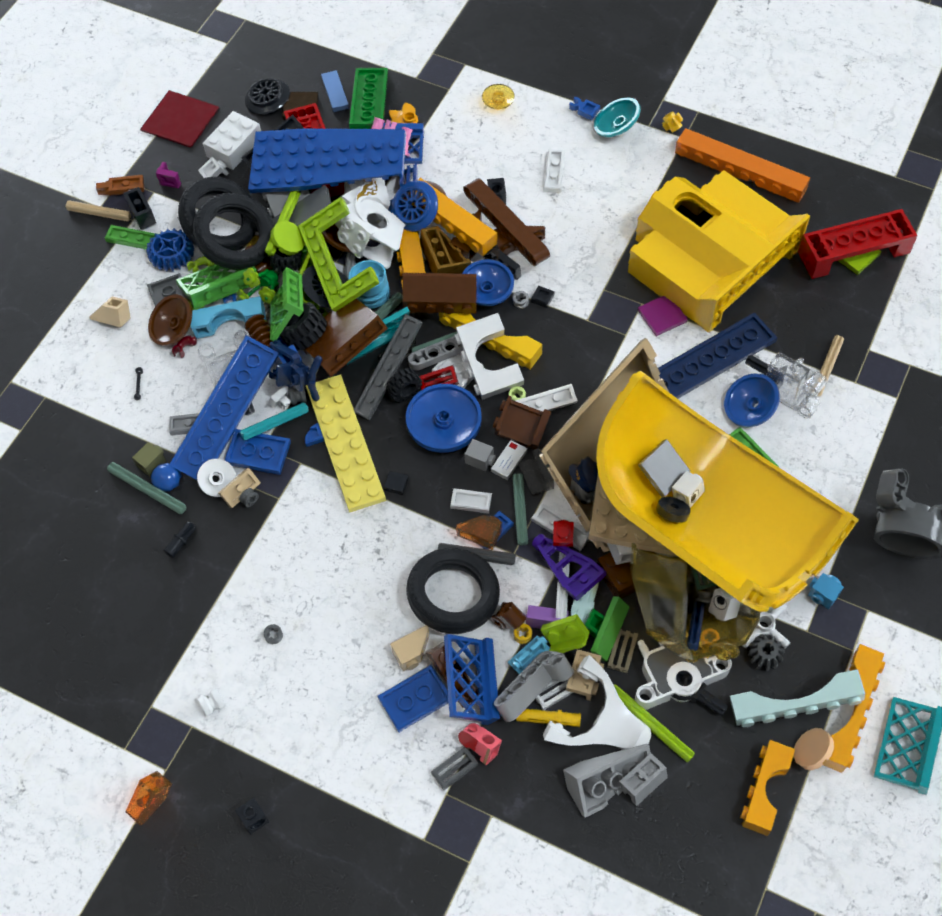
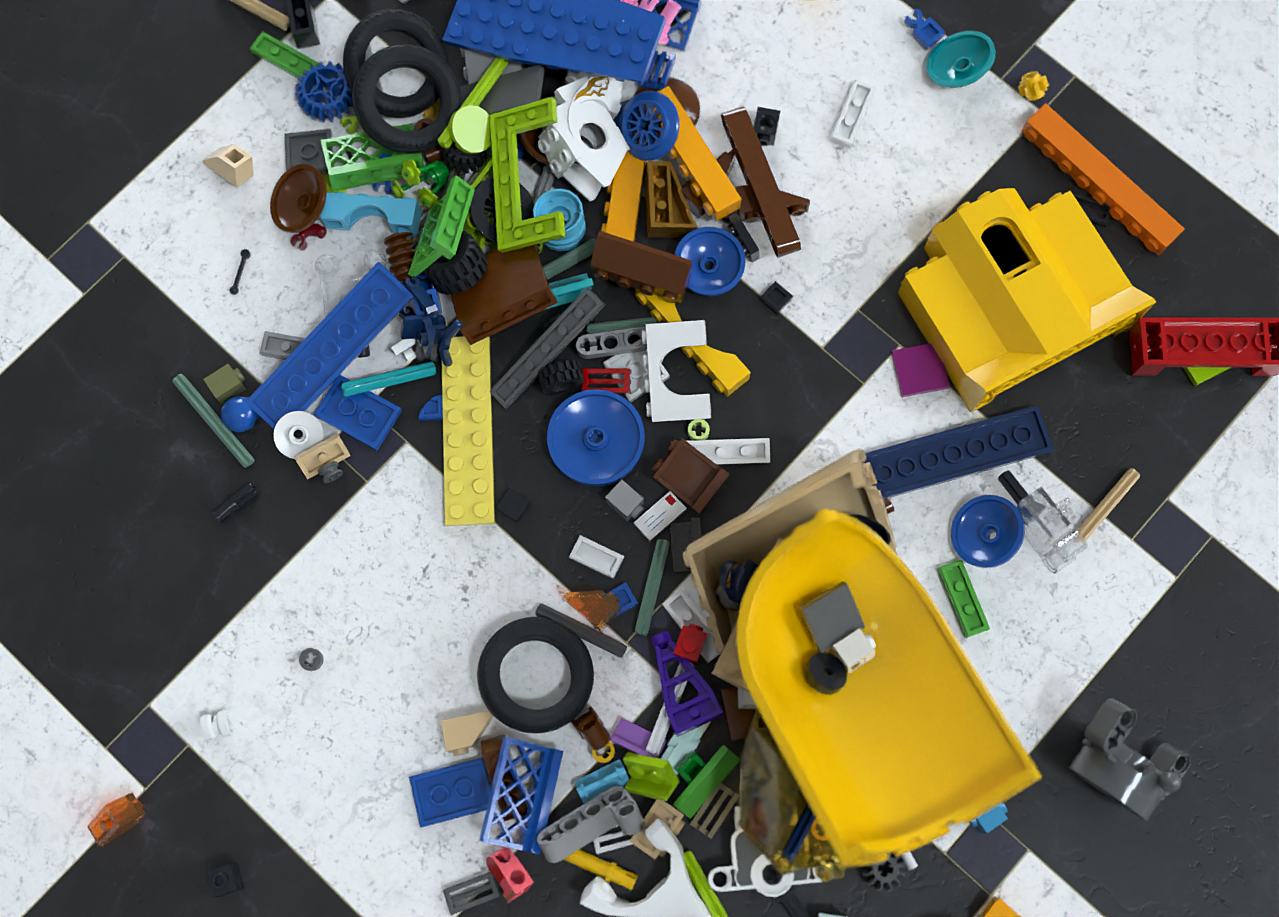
camera: 15 degrees right, 15 degrees up
light grey bush [513,291,529,308] -> none

